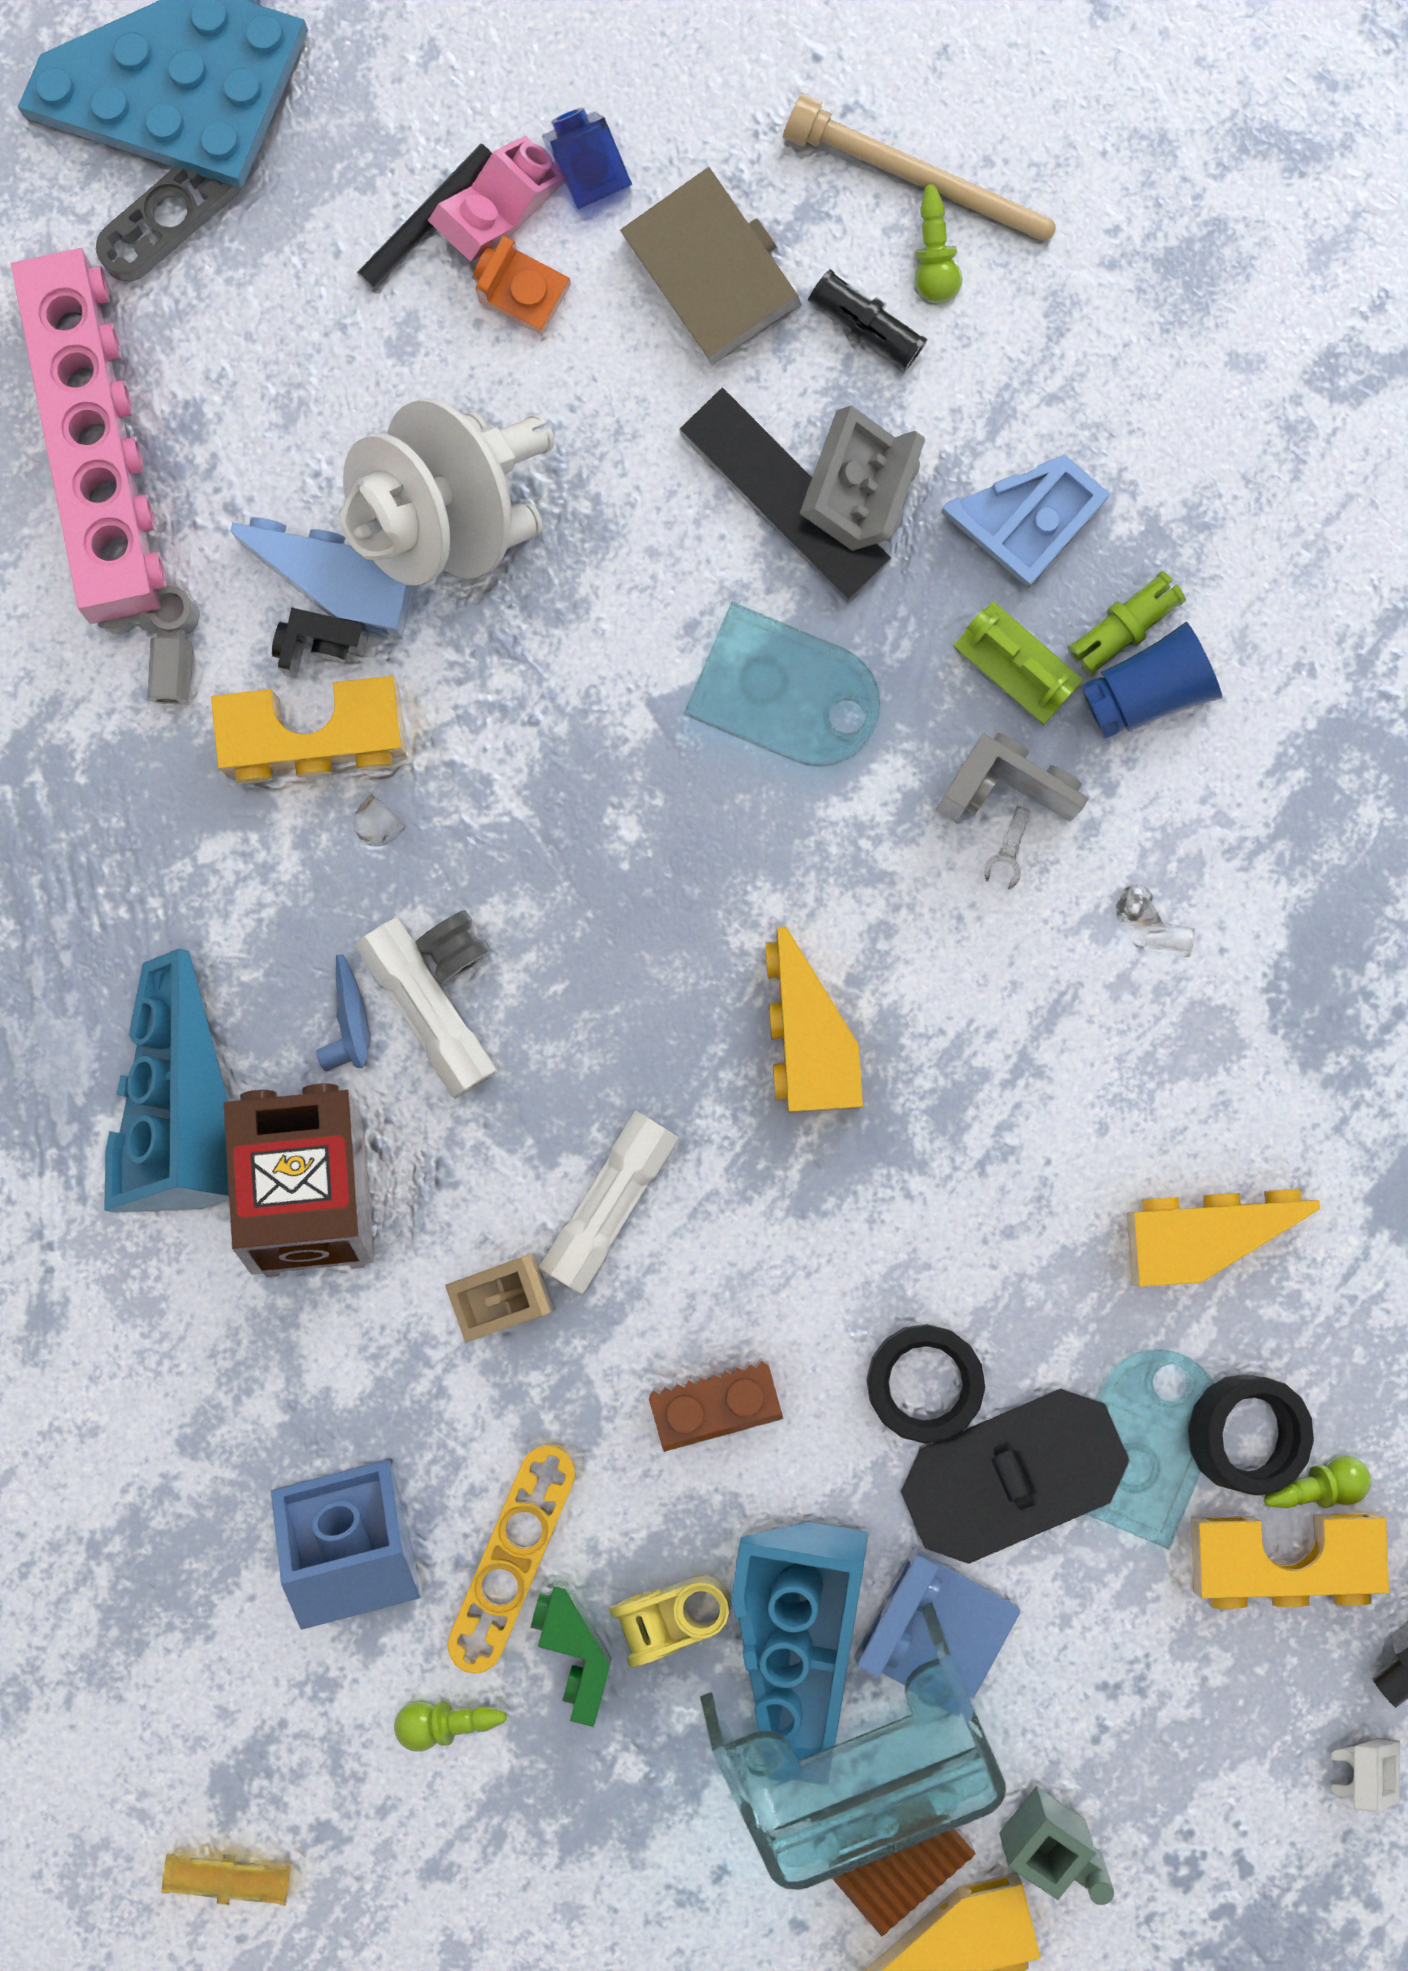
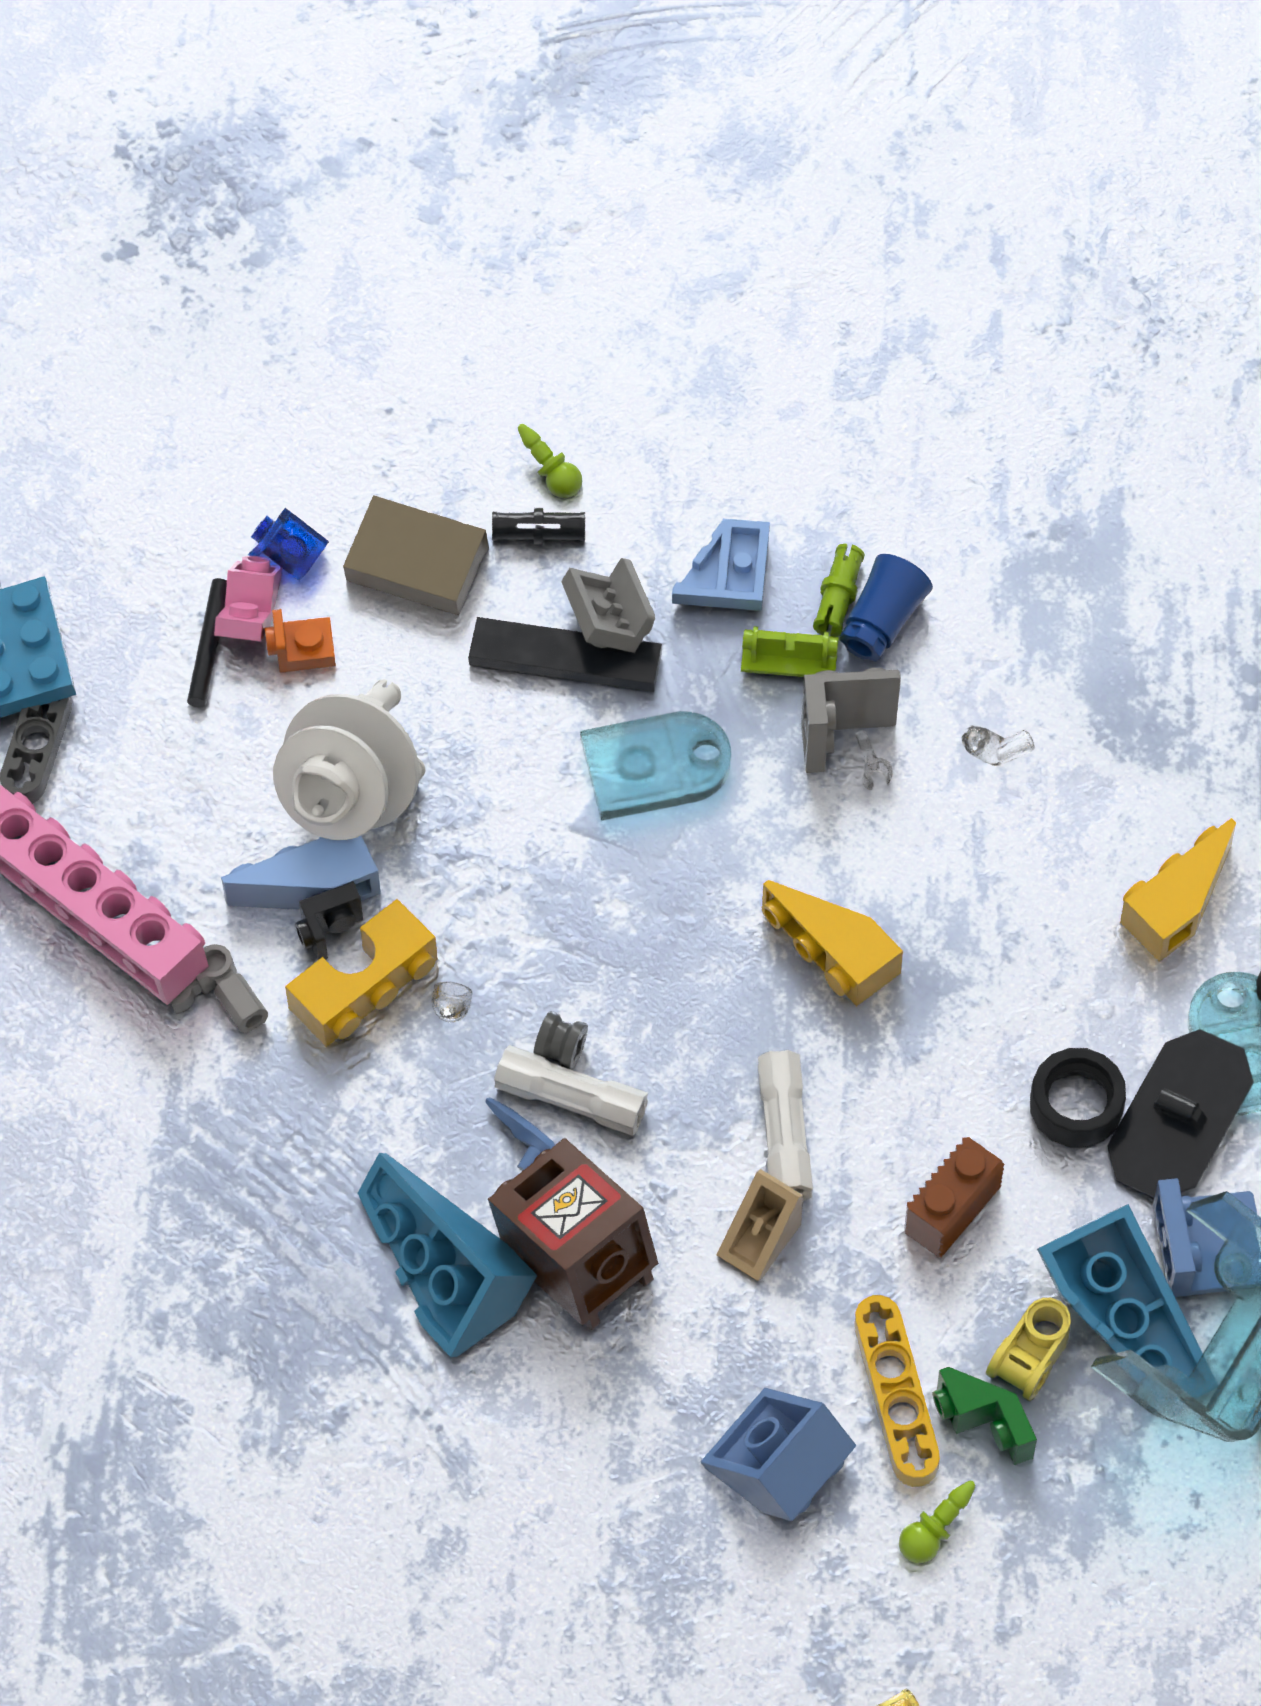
camera: 40 degrees left, 25 degrees down
tan piece [782,93,1056,241] -> none

